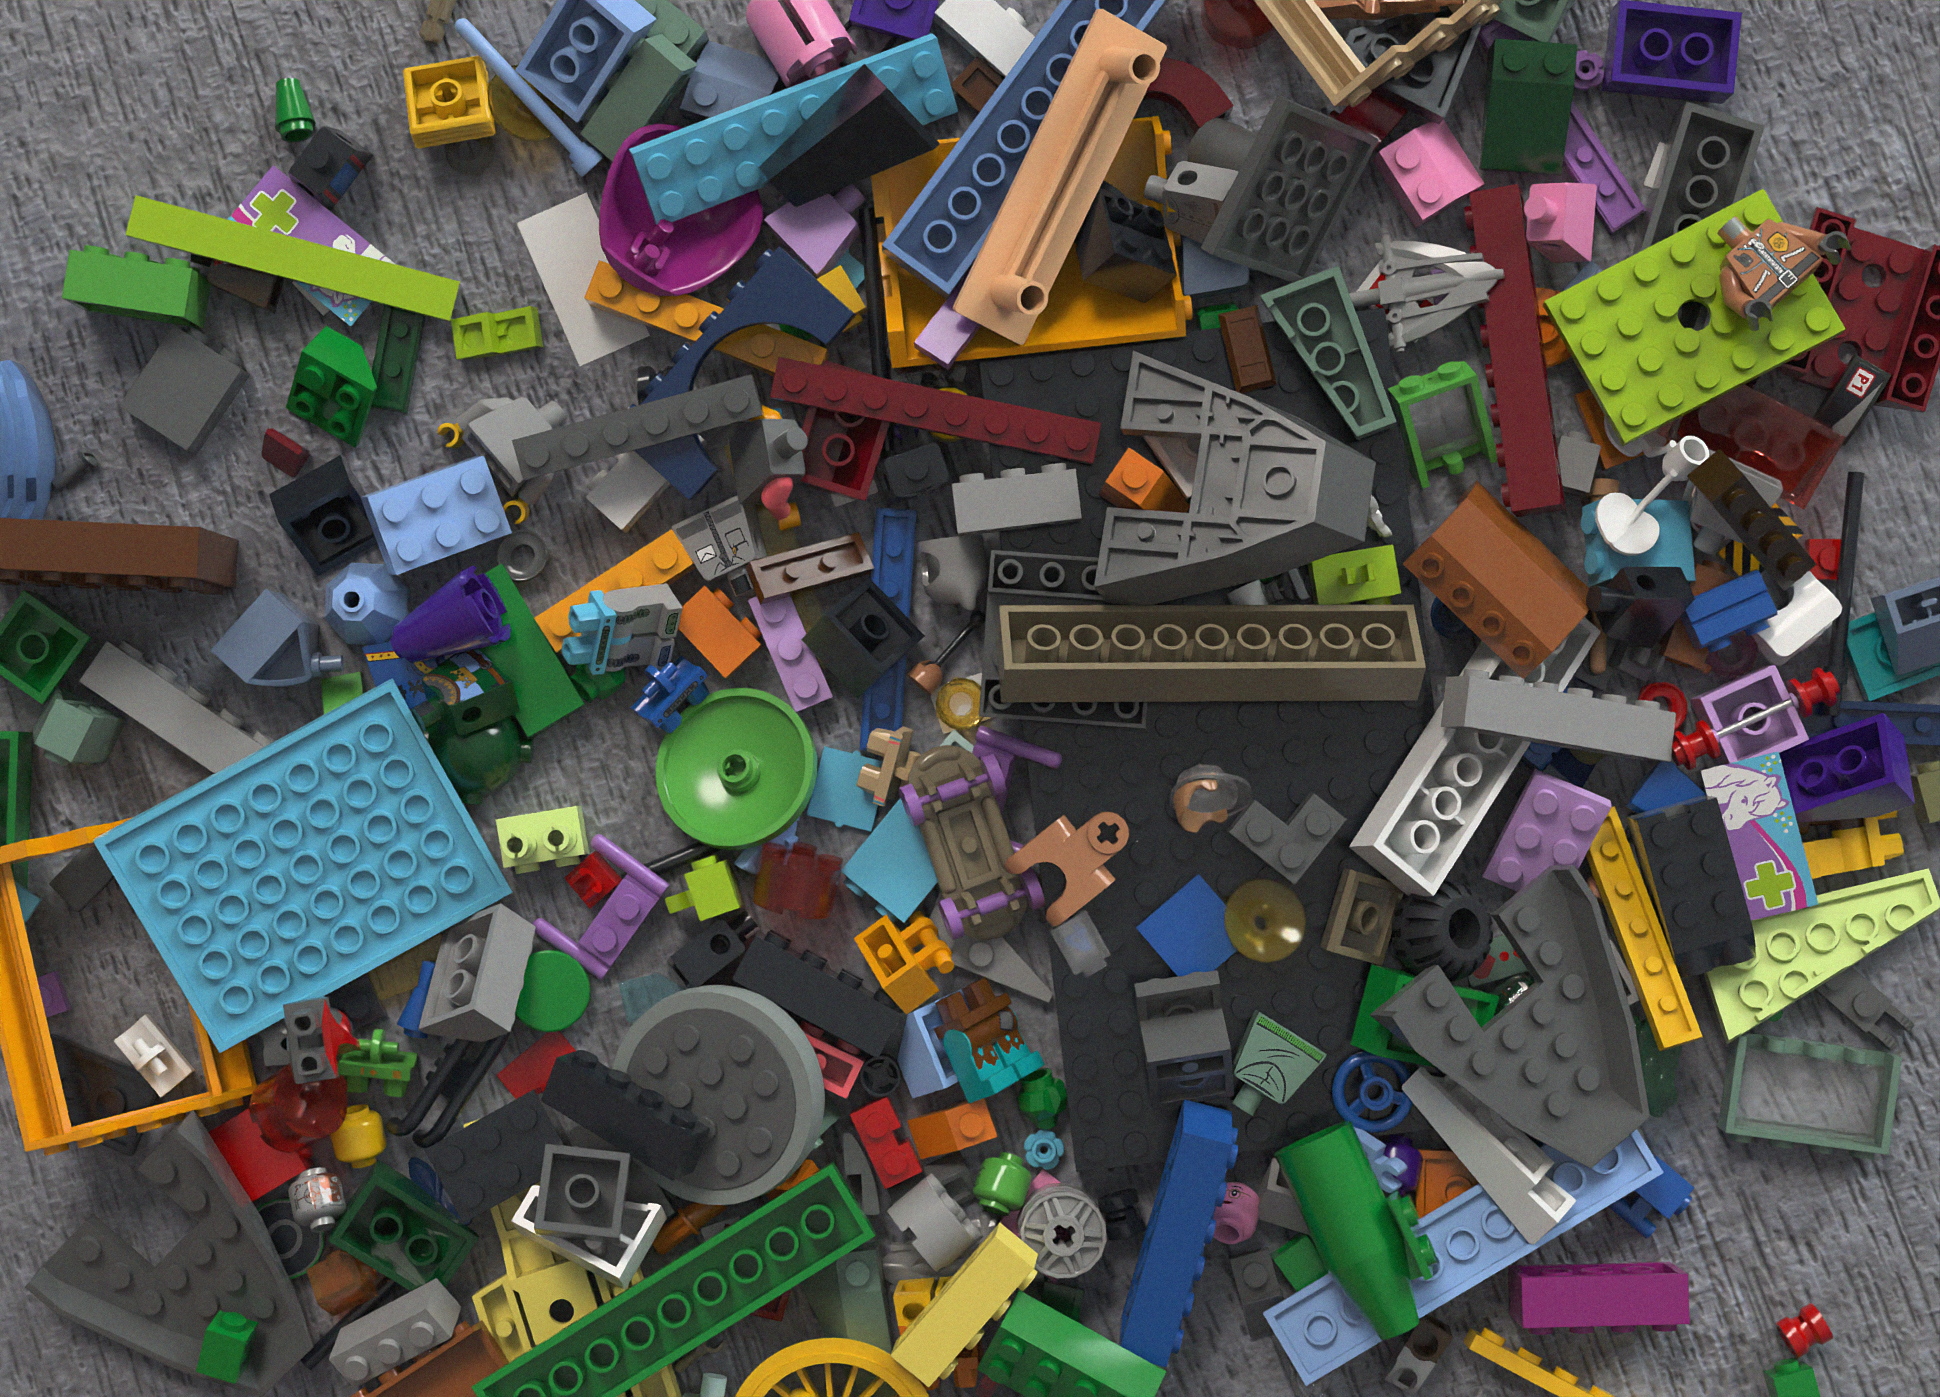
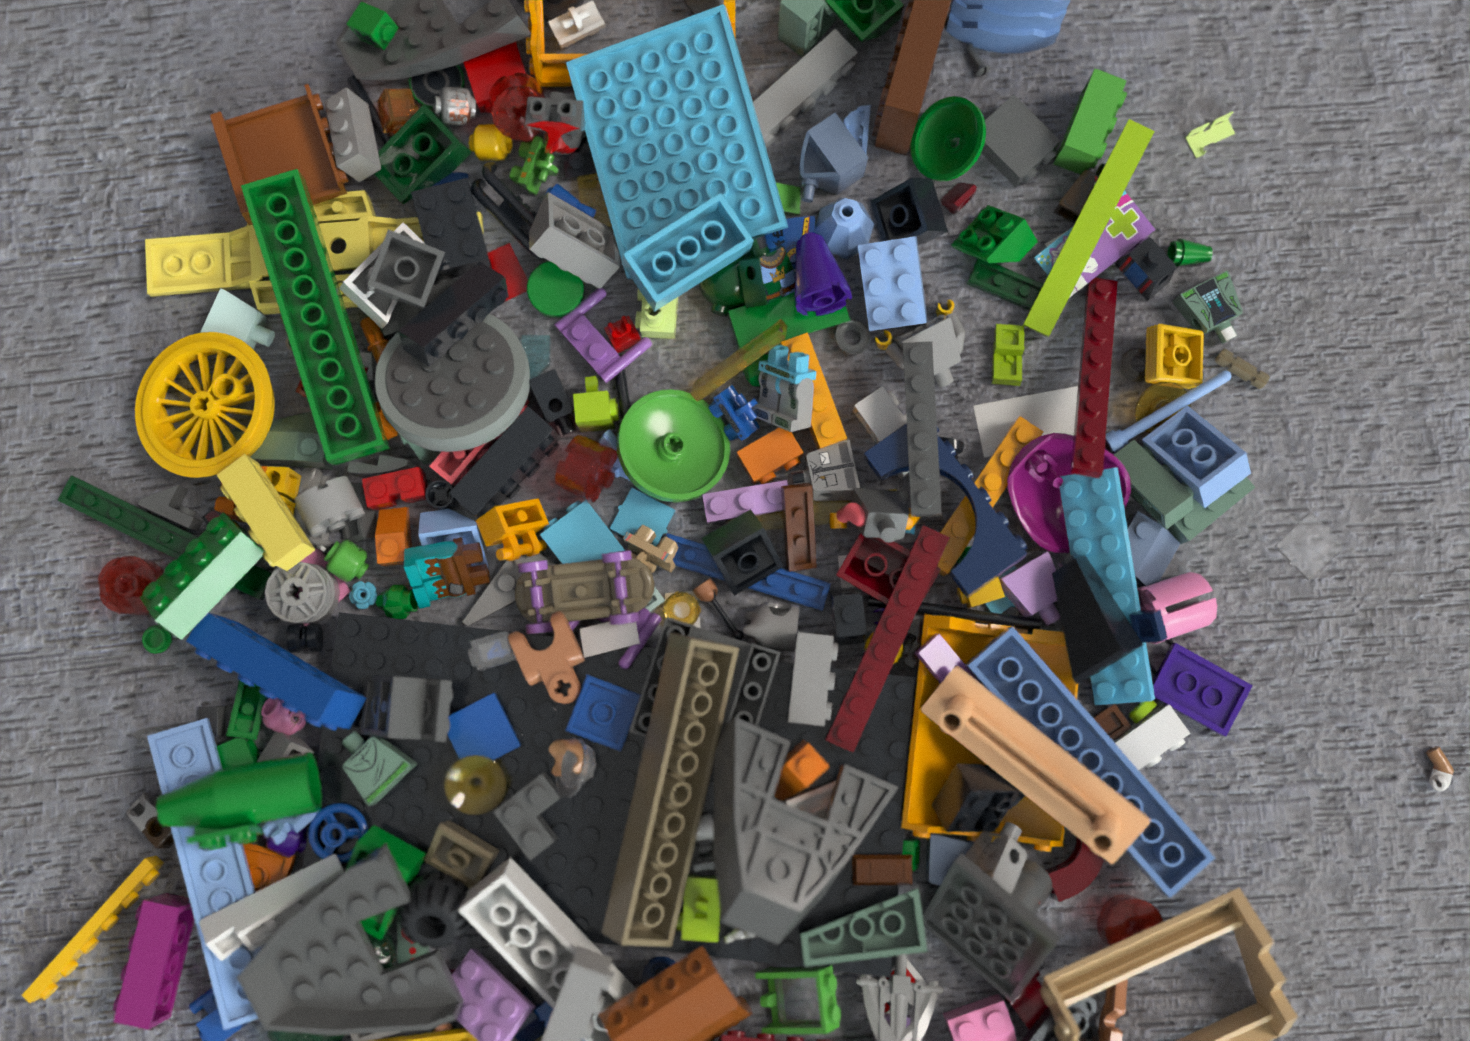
camera: 105 degrees right, 5 degrees down
none -> green slope [226,680,268,741]
none -> blue tile [566,674,641,752]
none -> white sticker [580,621,640,658]
none -> medium azure brick [622,193,754,312]
none -> clear yellow tile [691,319,787,401]
none -> light blue tile [843,105,871,154]
none -> green dish [911,96,986,182]
none -> dark red plate [1070,277,1118,479]
none -> lime tile [1128,701,1157,724]
none -> dark blue plate [1129,610,1168,643]
none -> torso [1172,270,1242,344]
none -> yellowish green piece [1185,111,1235,158]

